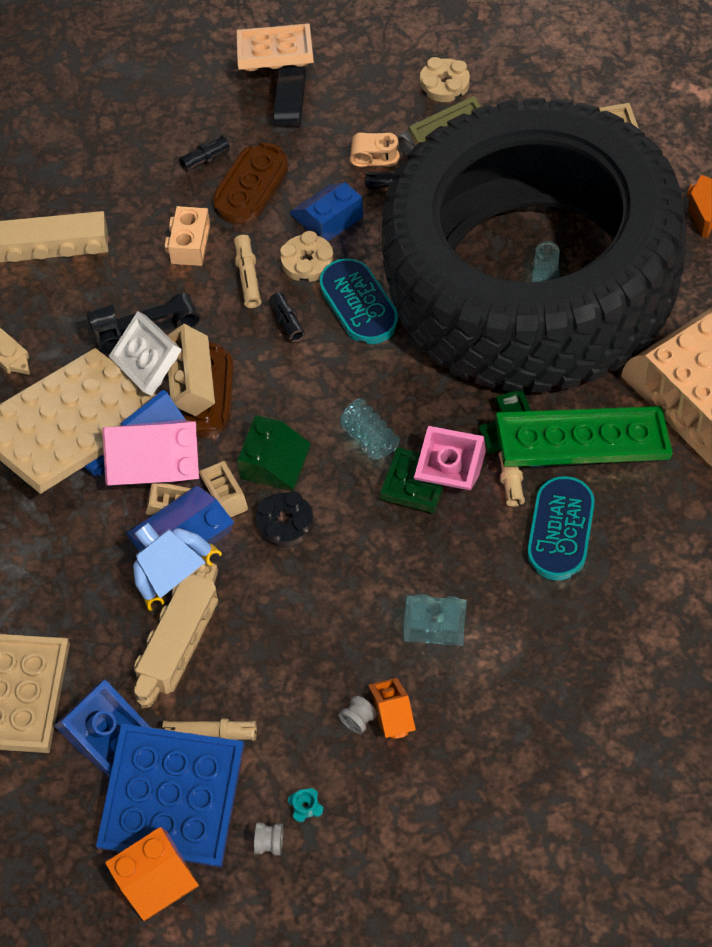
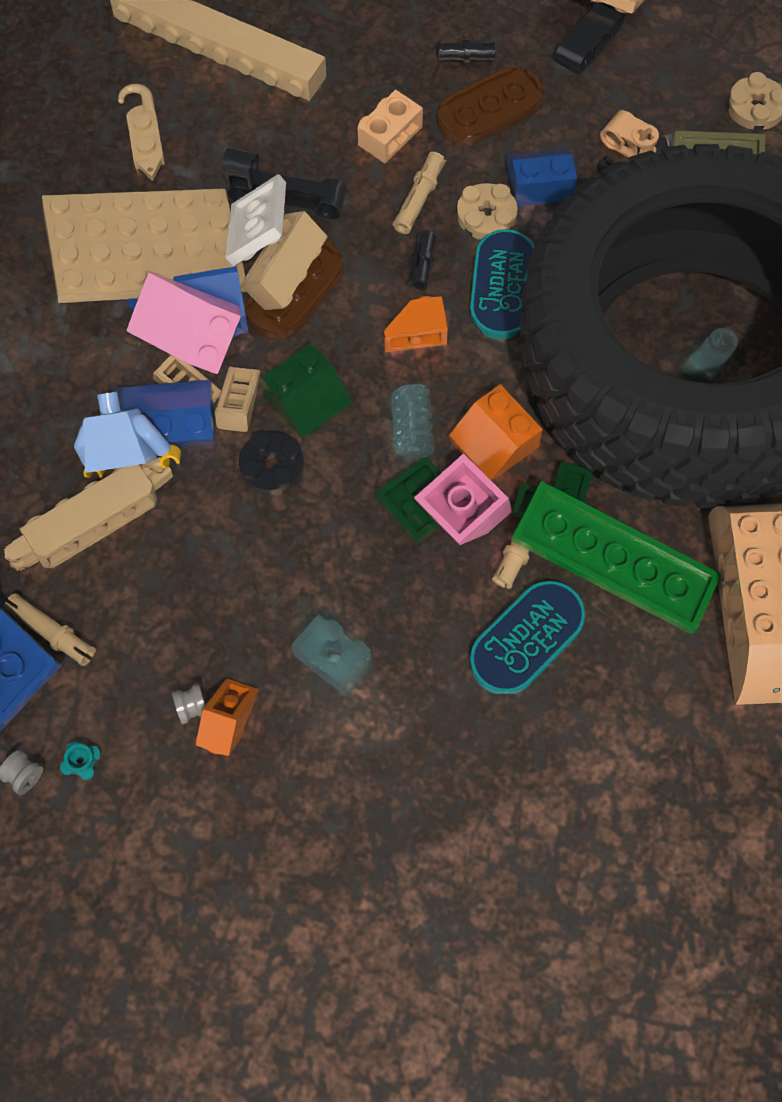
camera: 30 degrees right, 10 degrees up
none -> orange slope [384,296,448,352]
none -> orange slope [449,384,543,481]

